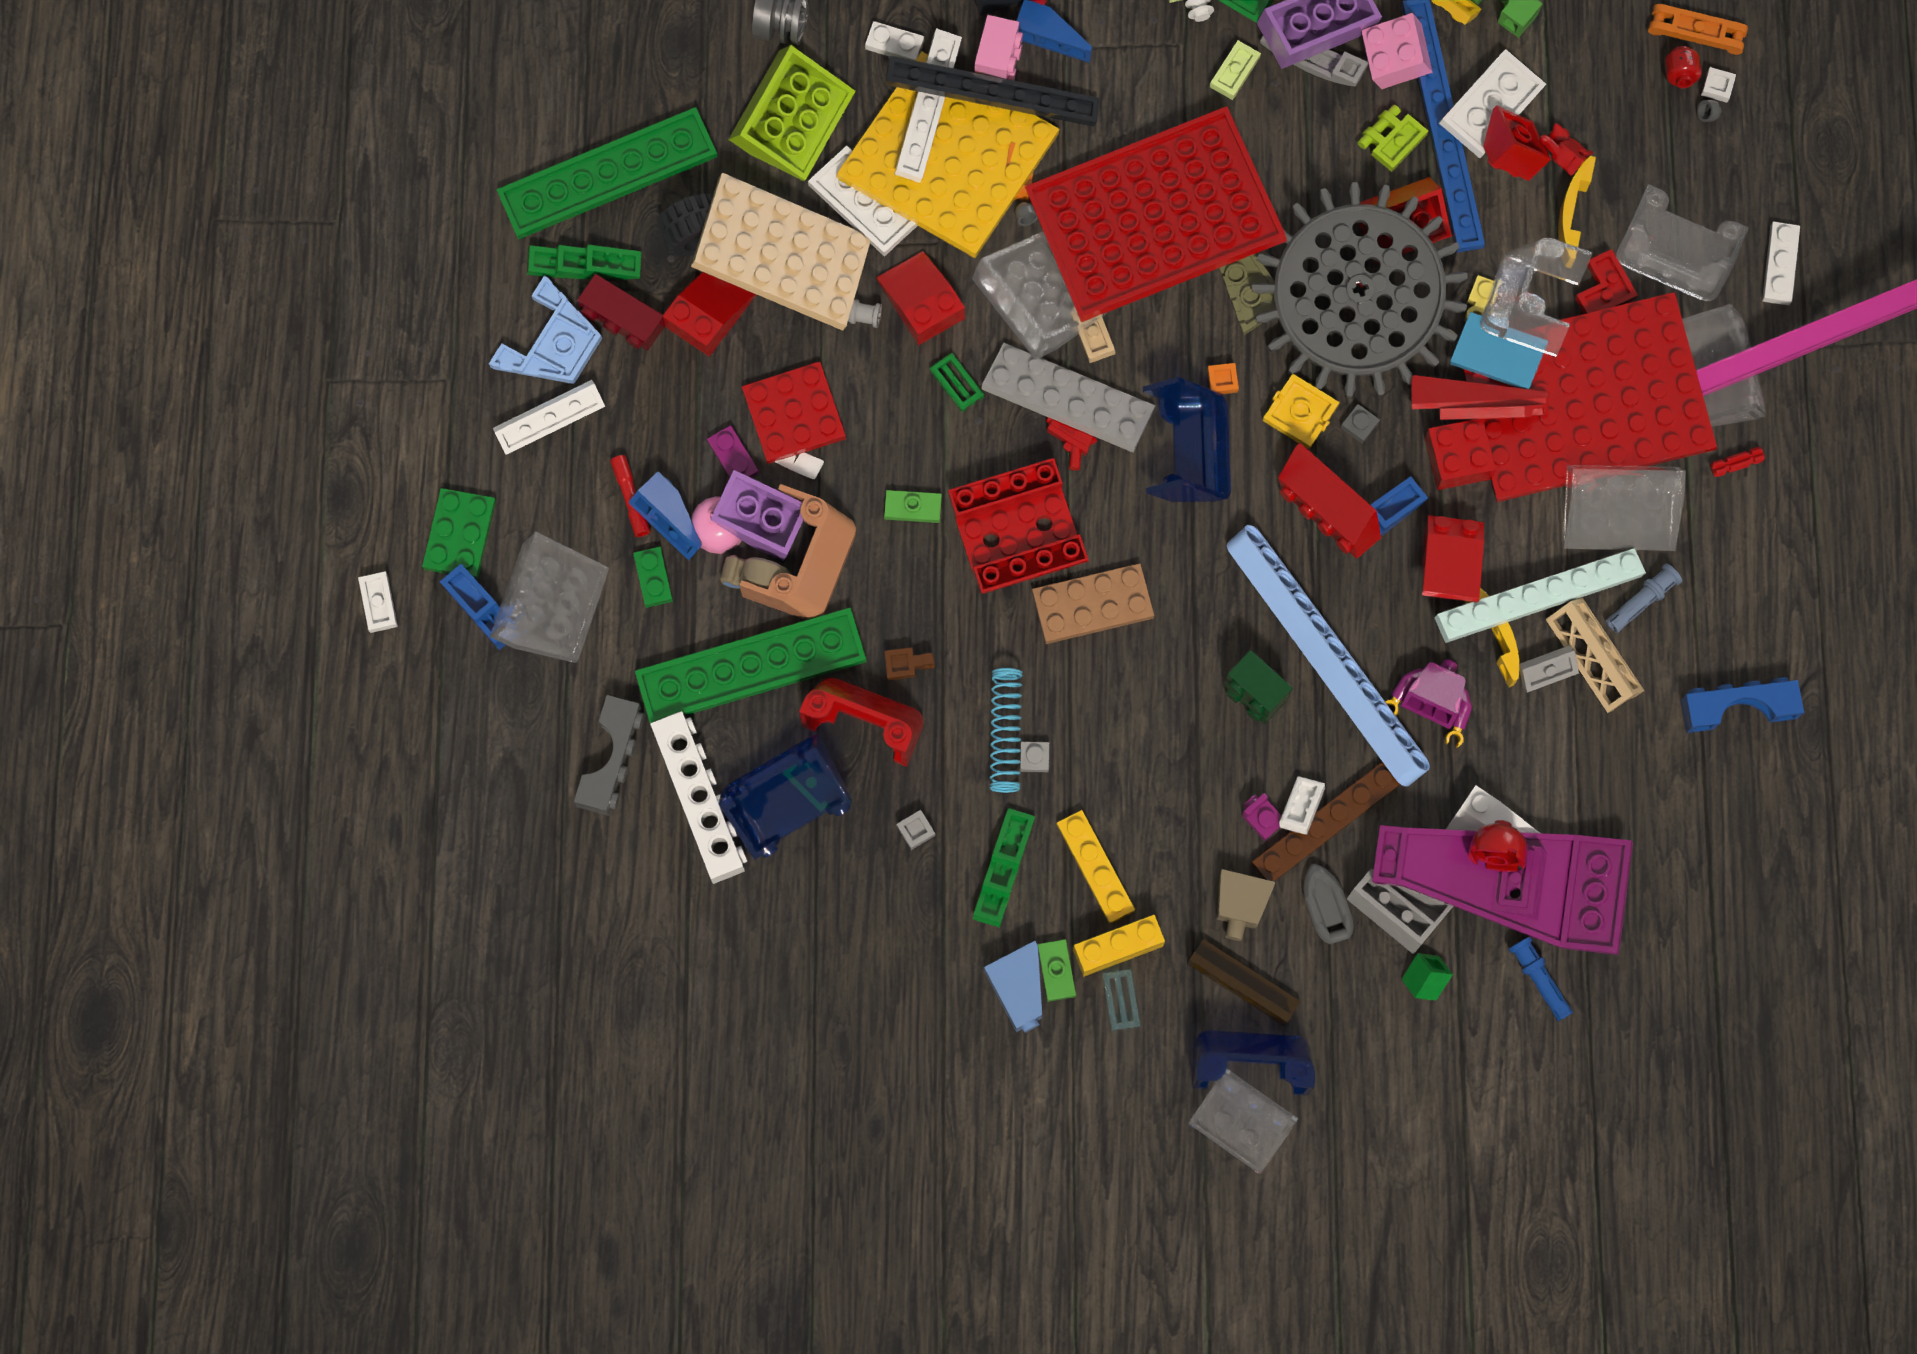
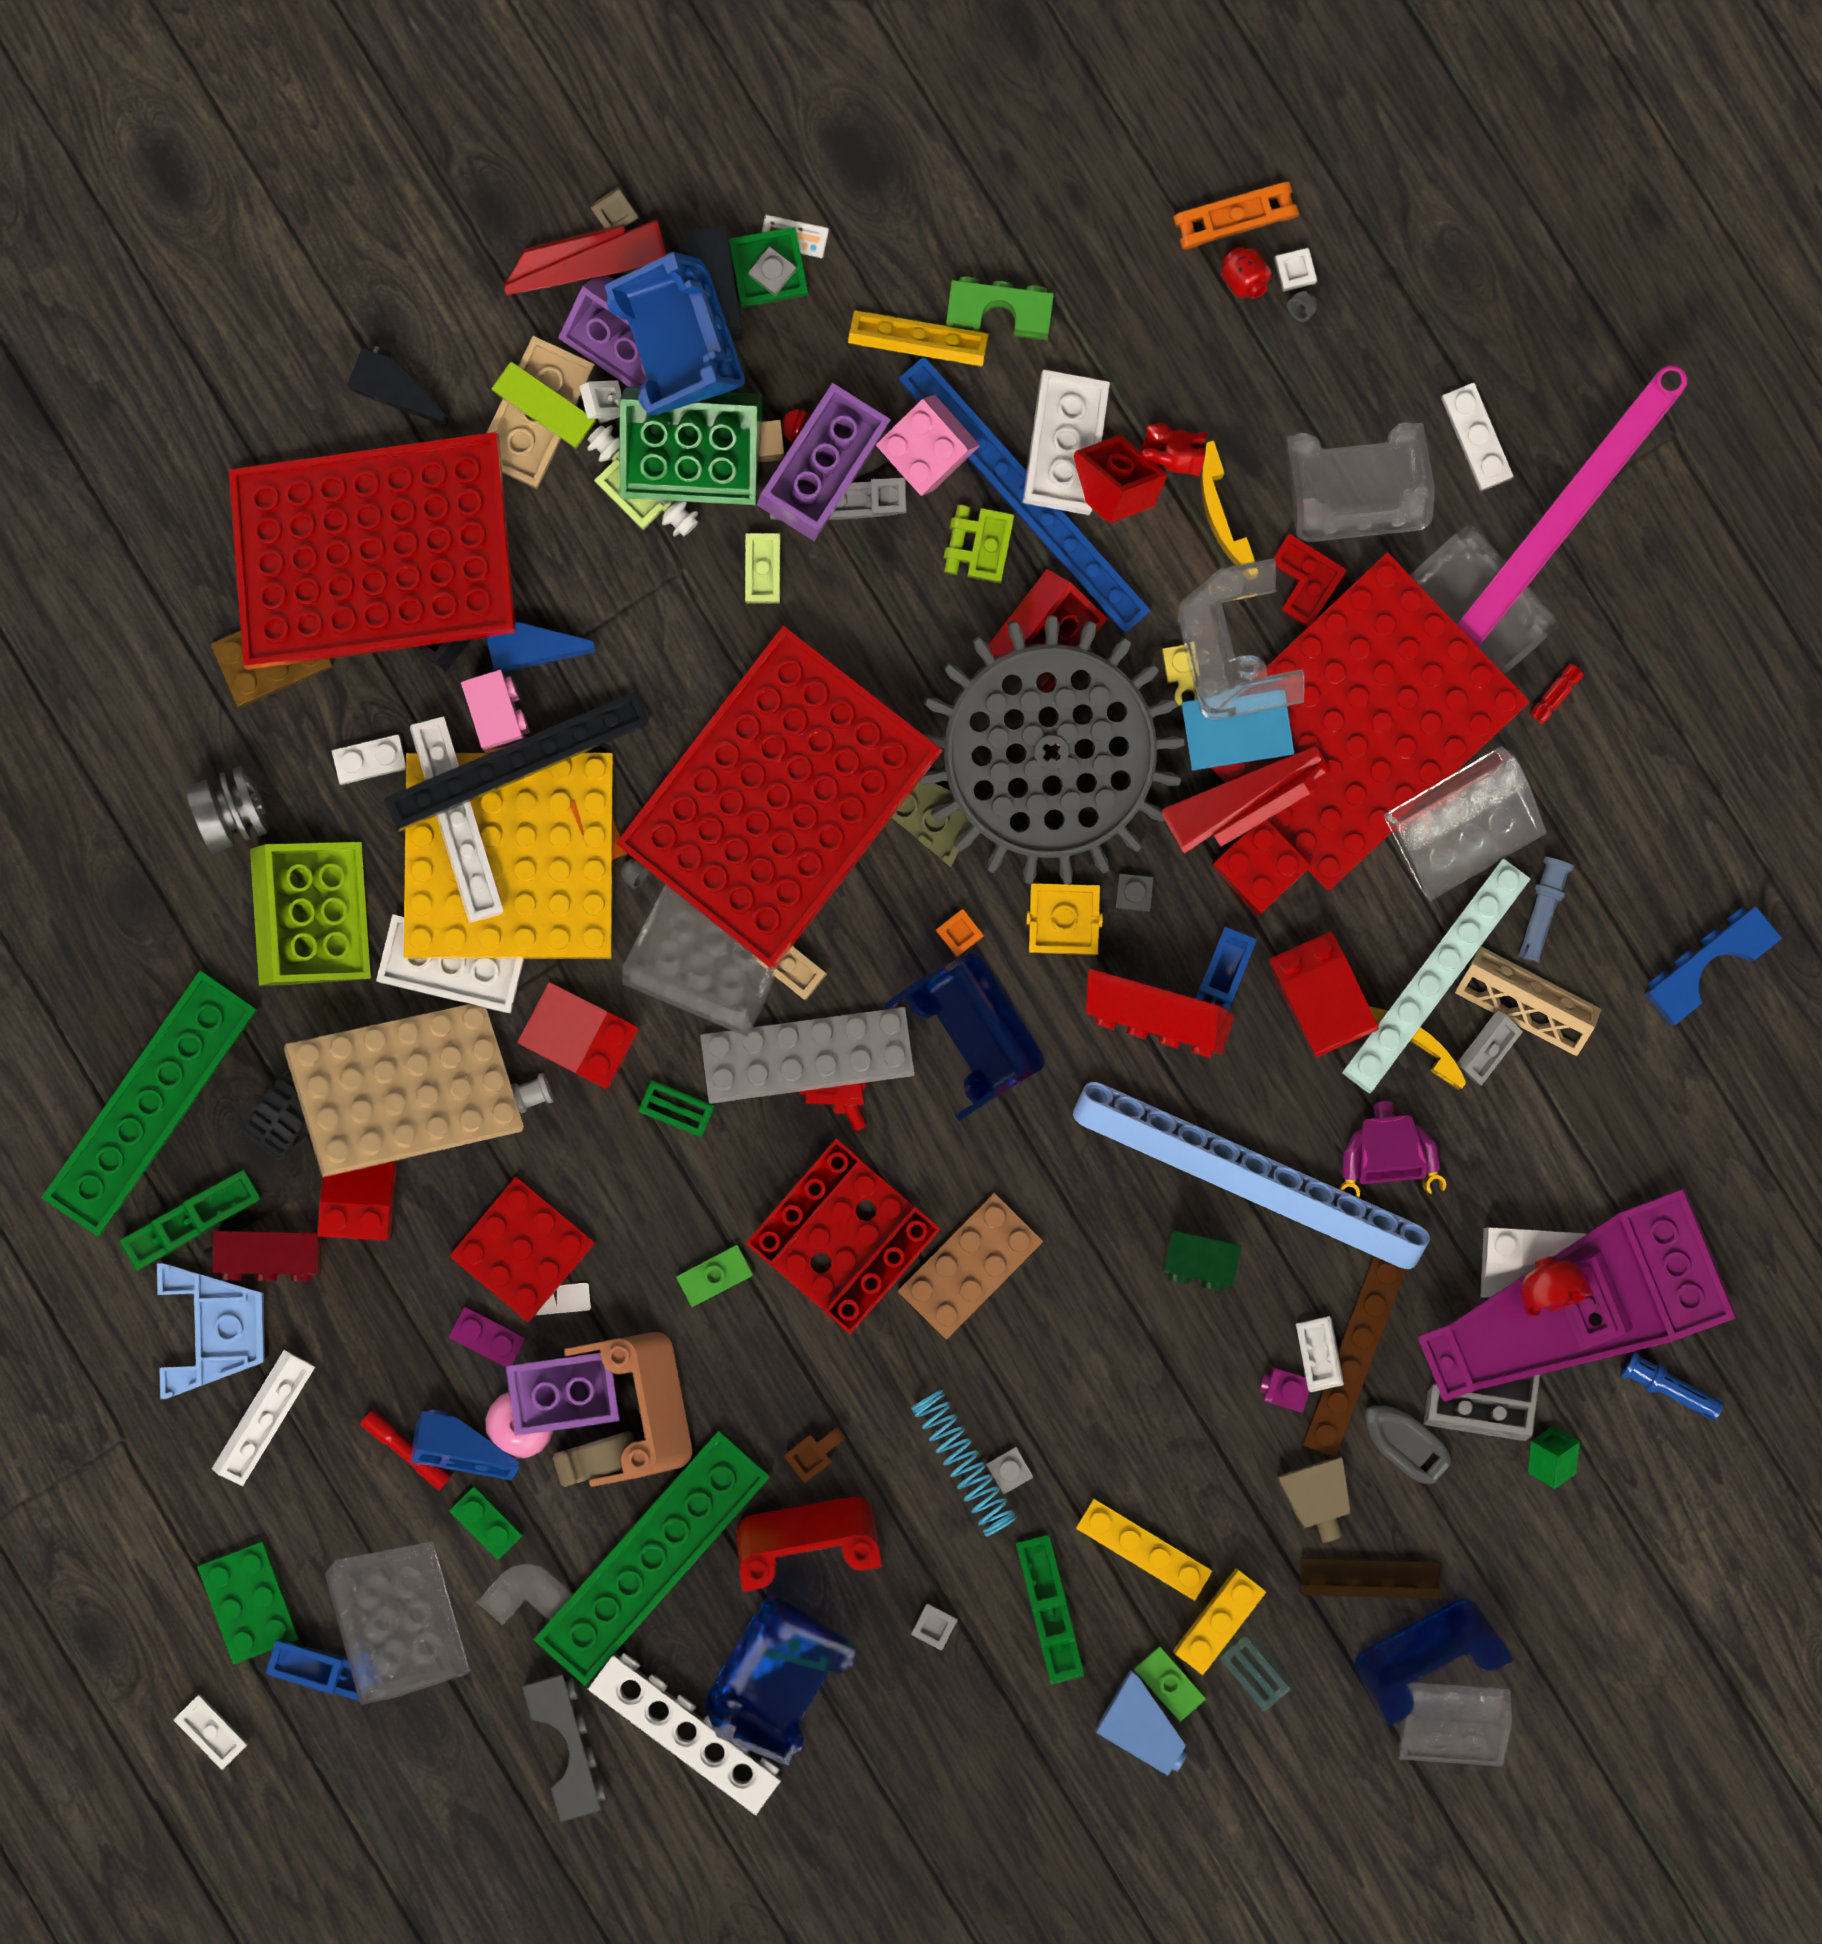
camera: 35 degrees left, 10 degrees up
none -> clear plate [477,1564,573,1626]

